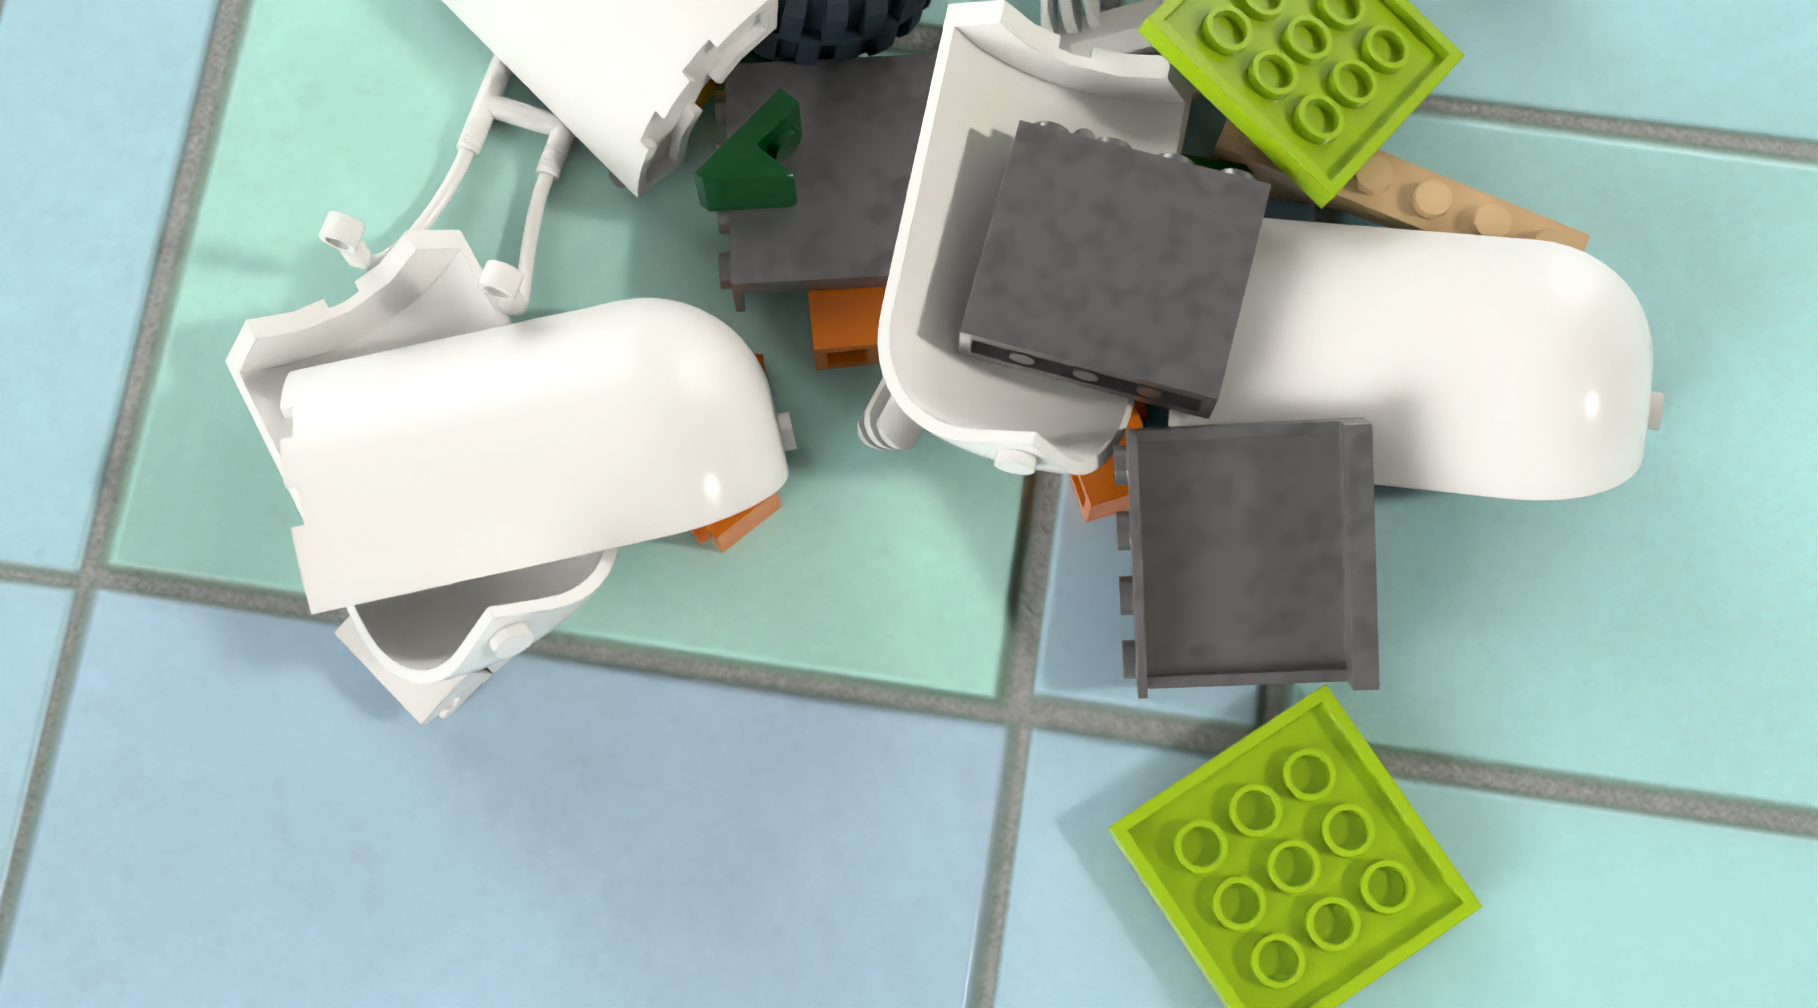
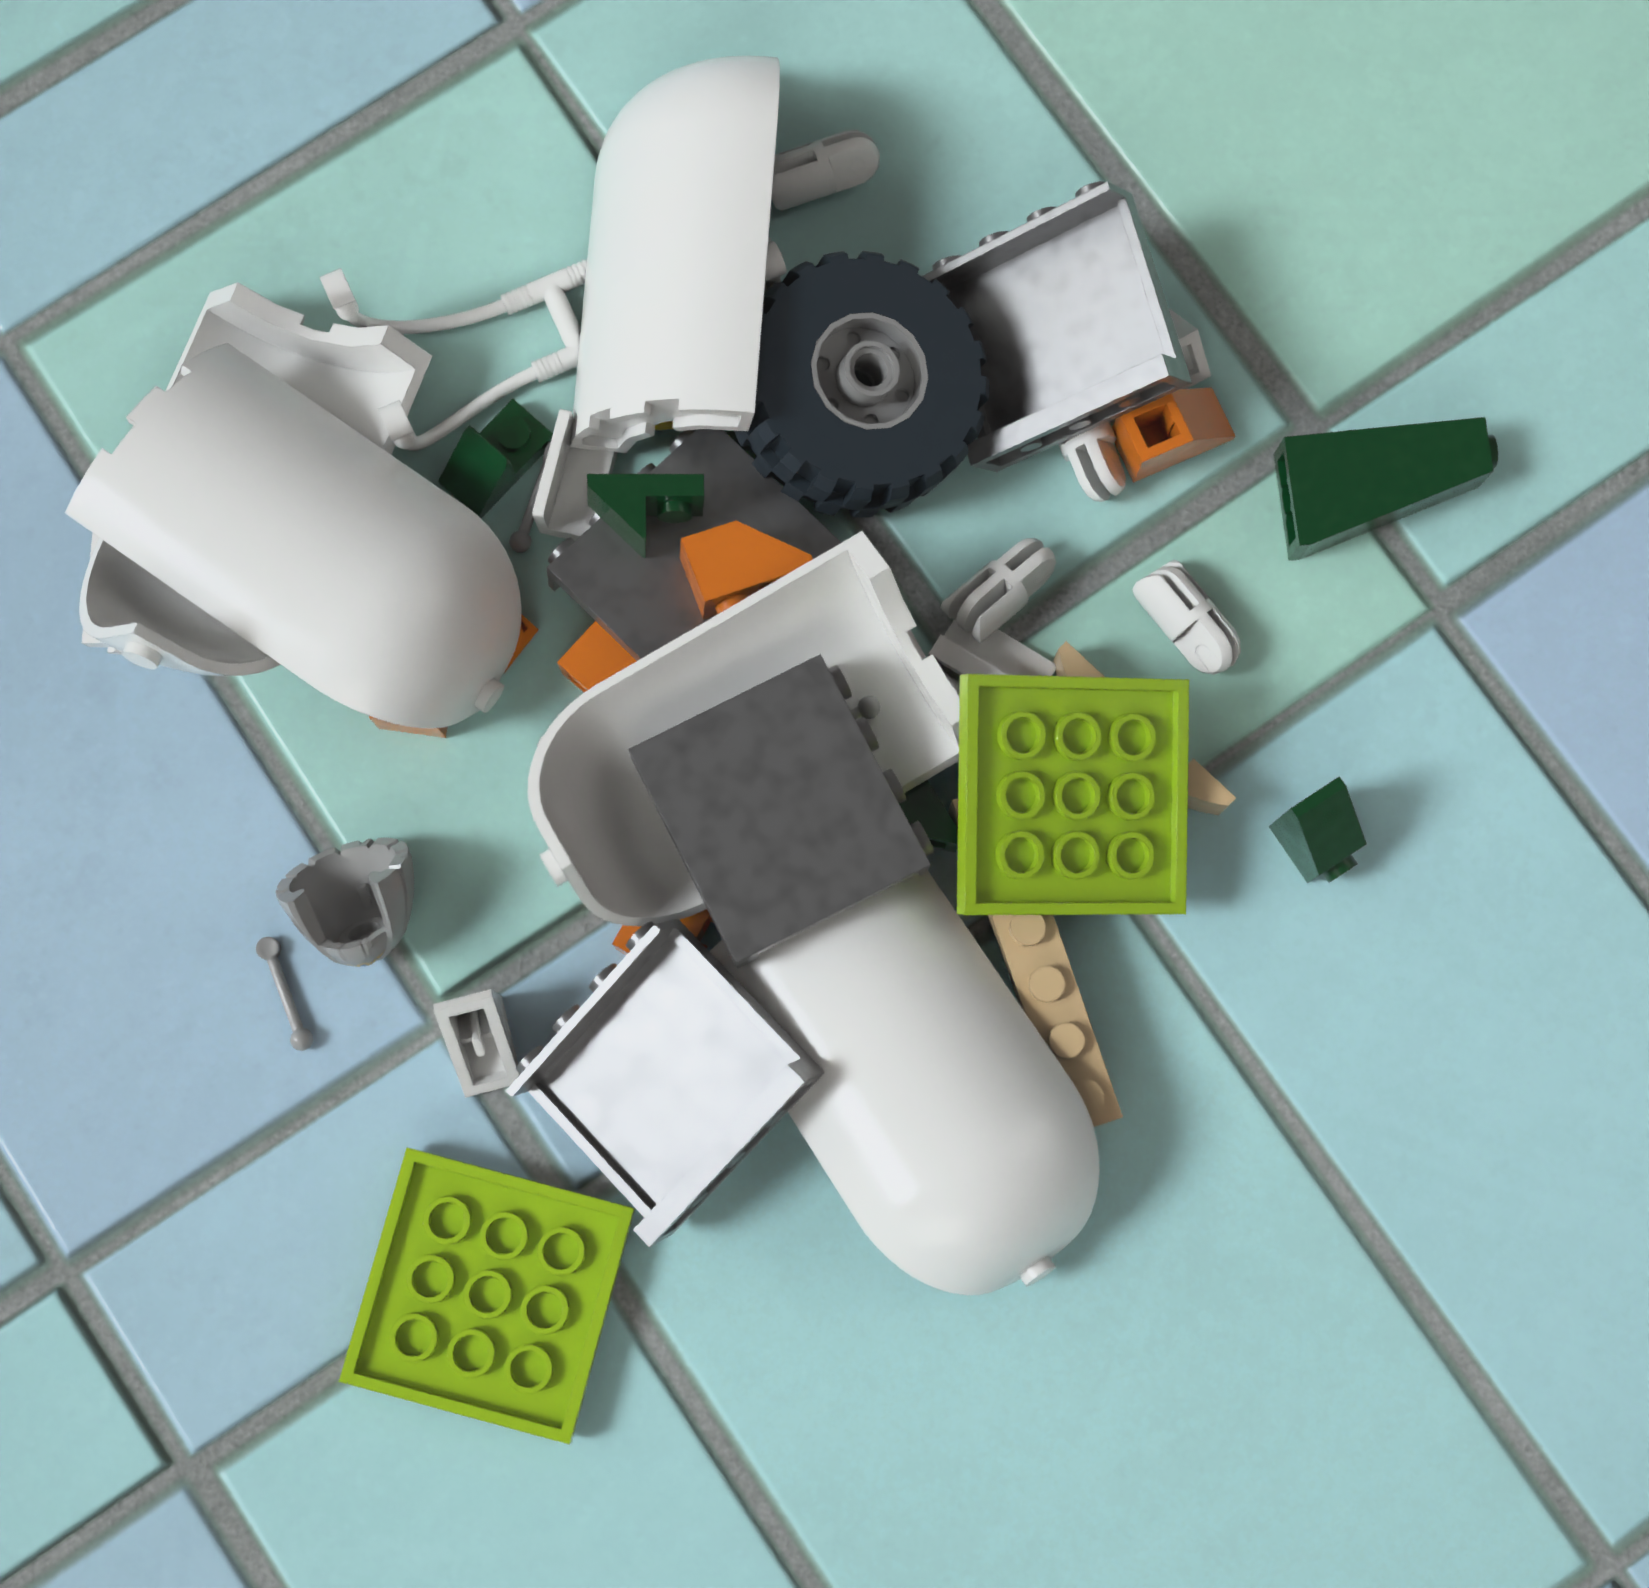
camera: 45 degrees right, 5 degrees up
none -> light grey hinge [256,937,313,1051]
none -> light grey hair [276,838,414,967]
none -> white slope [433,989,520,1098]
none -> dark green slope [438,399,553,519]
none -> light grey hinge [509,442,551,552]
none -> white panel [532,409,617,541]
none -> orange slope [680,520,813,620]

